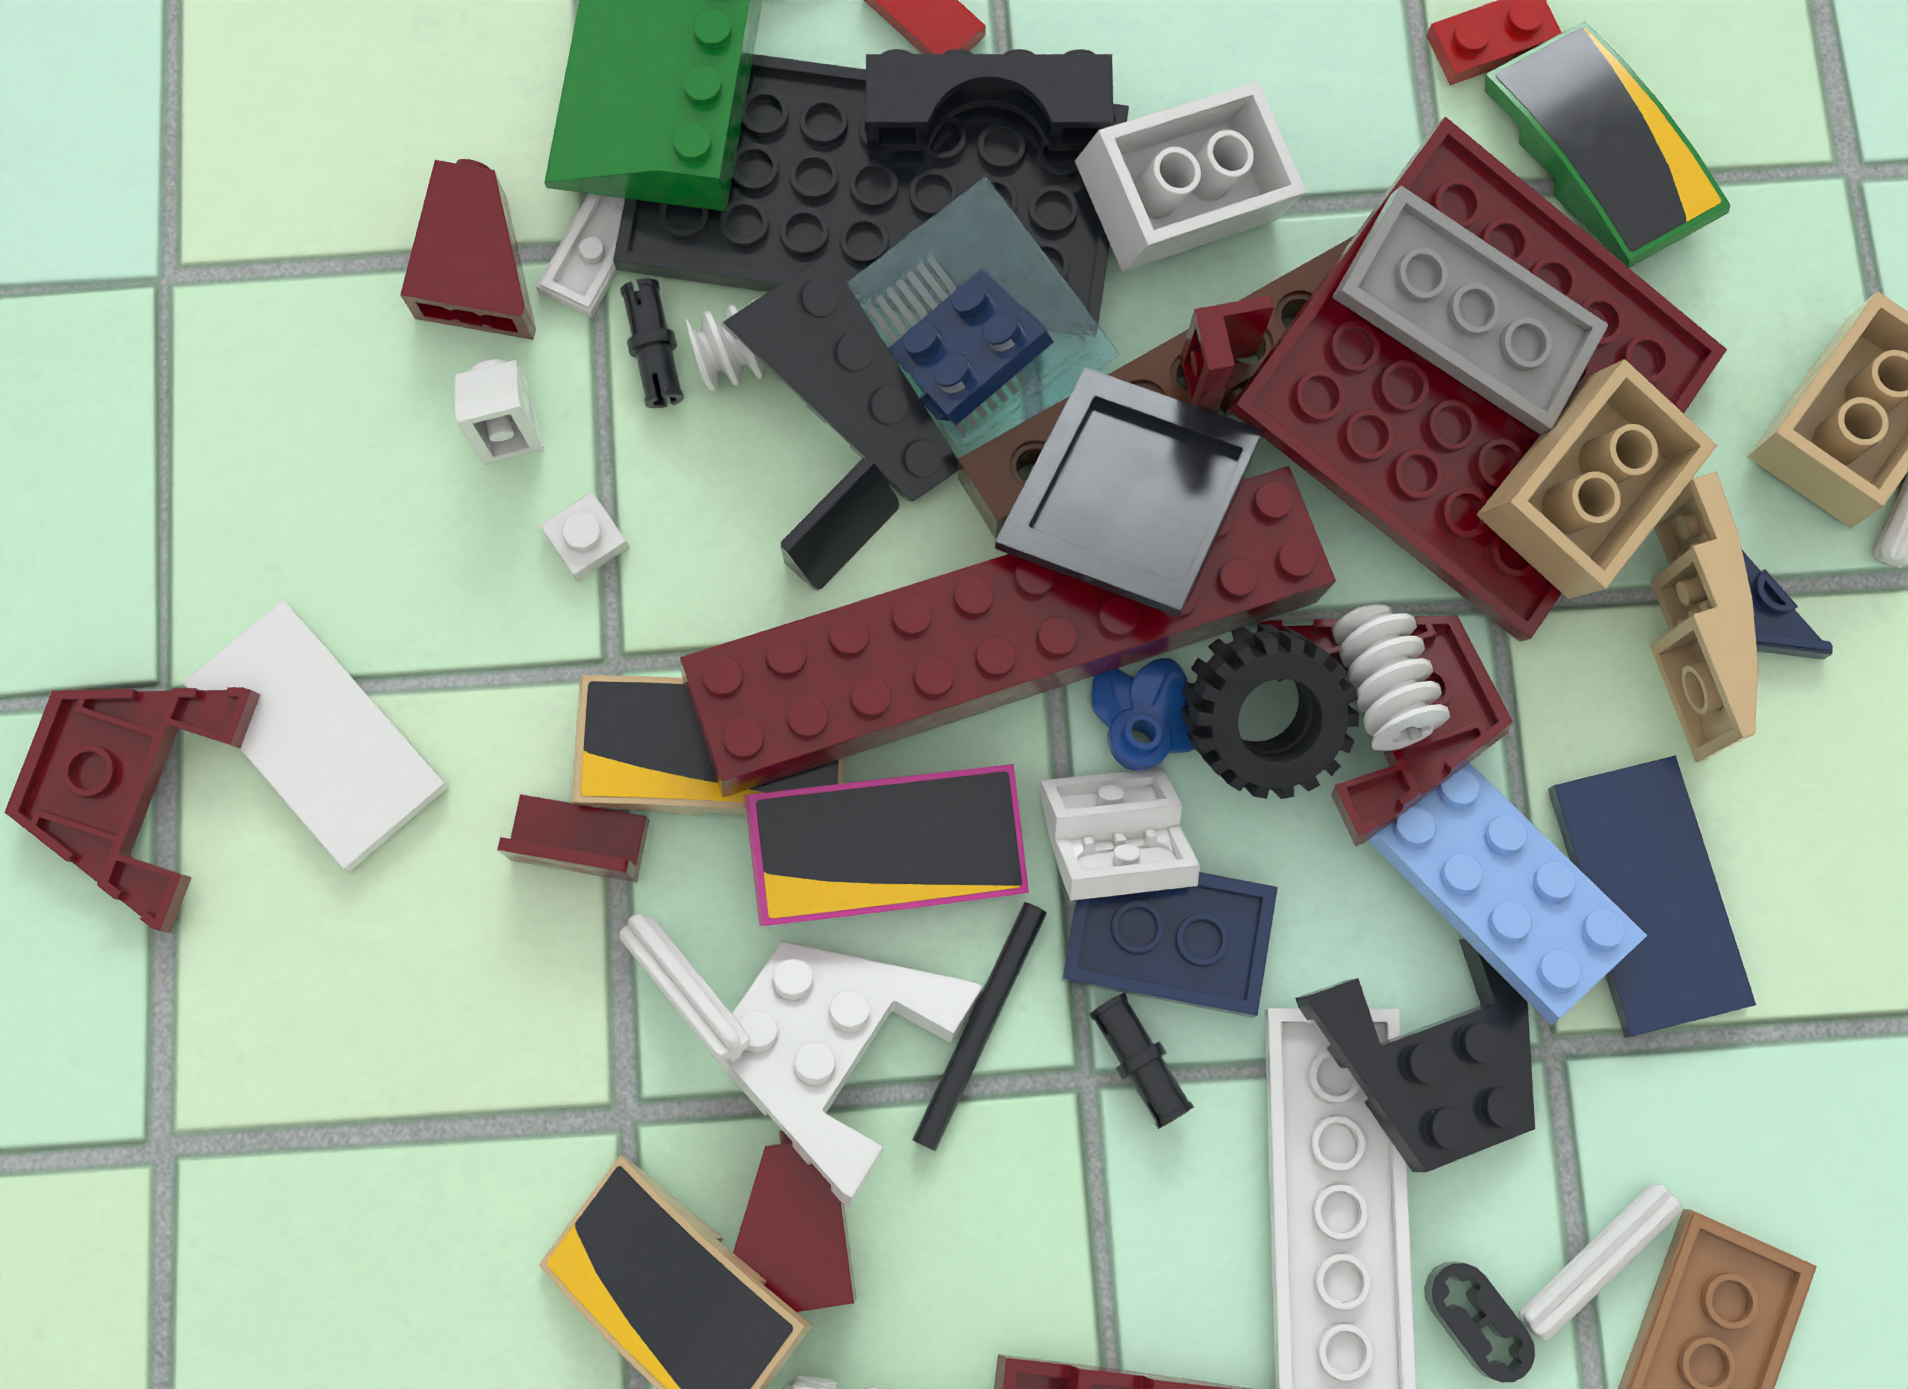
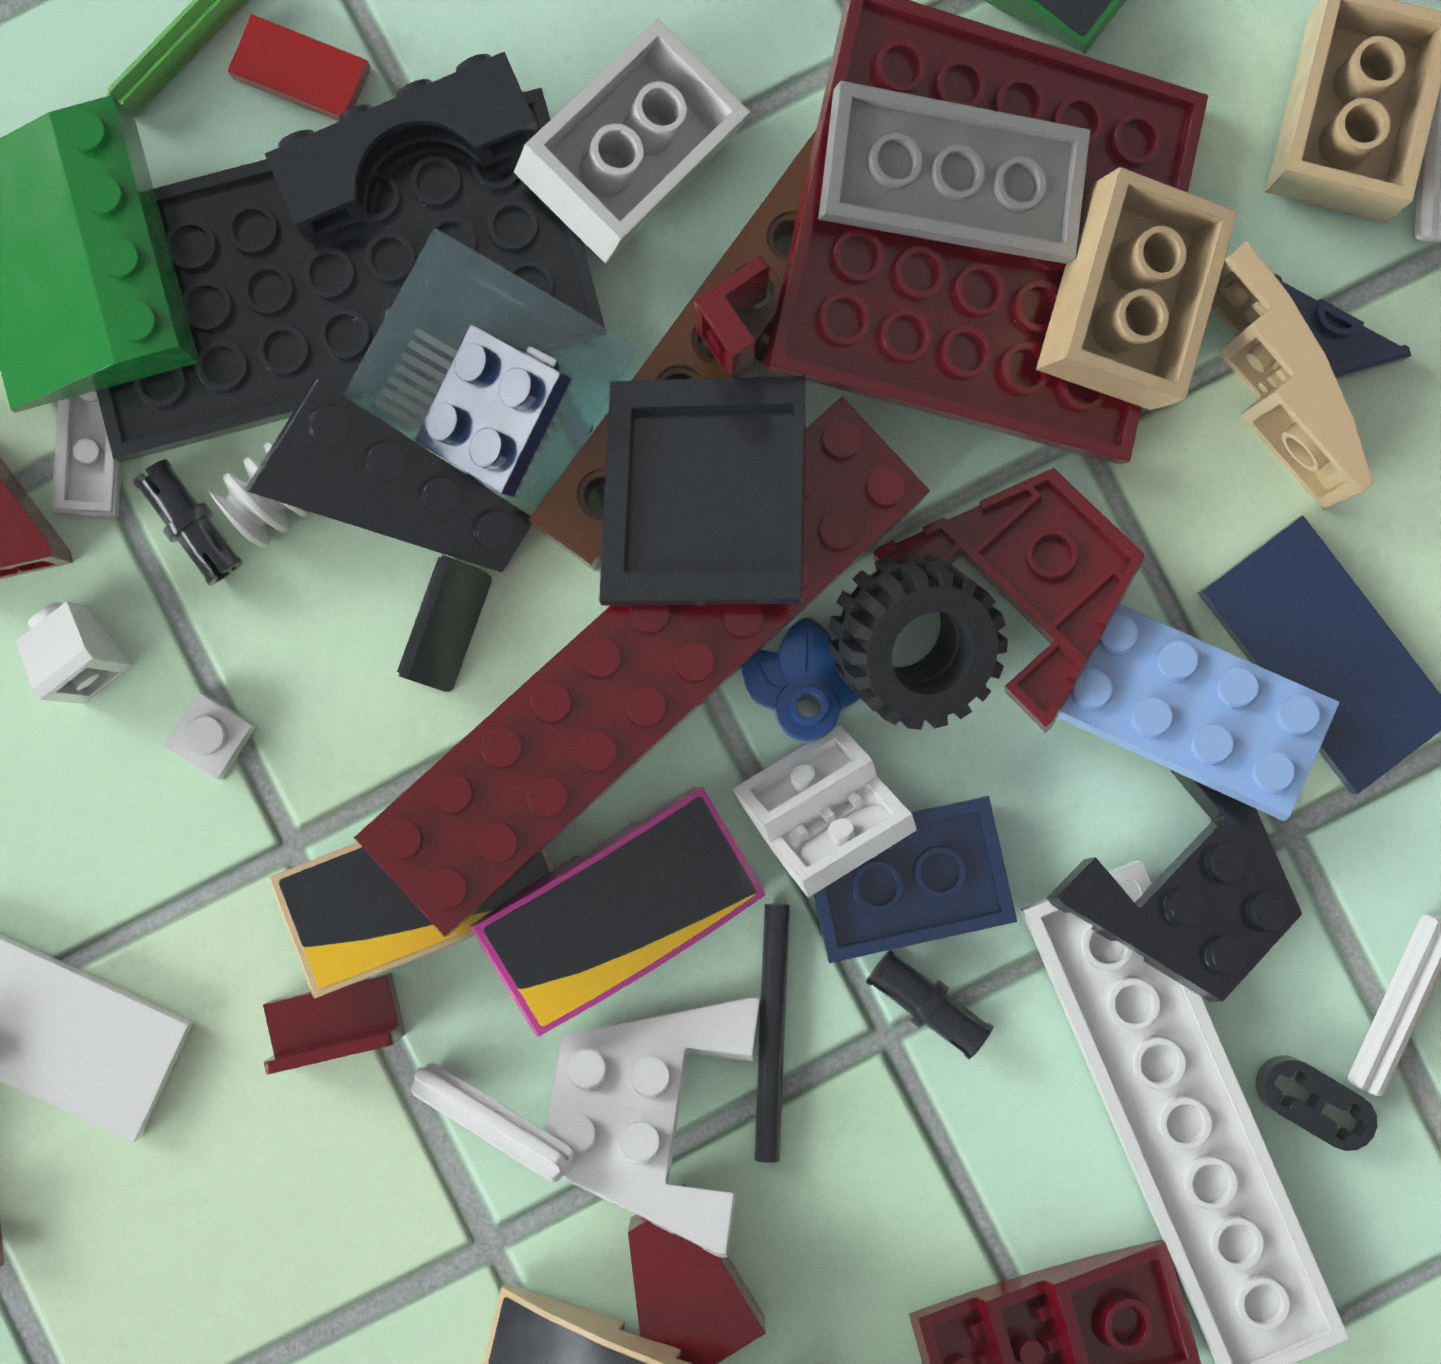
camera: 20 degrees left, 10 degrees up
white piece [1332,604,1450,752] -> none

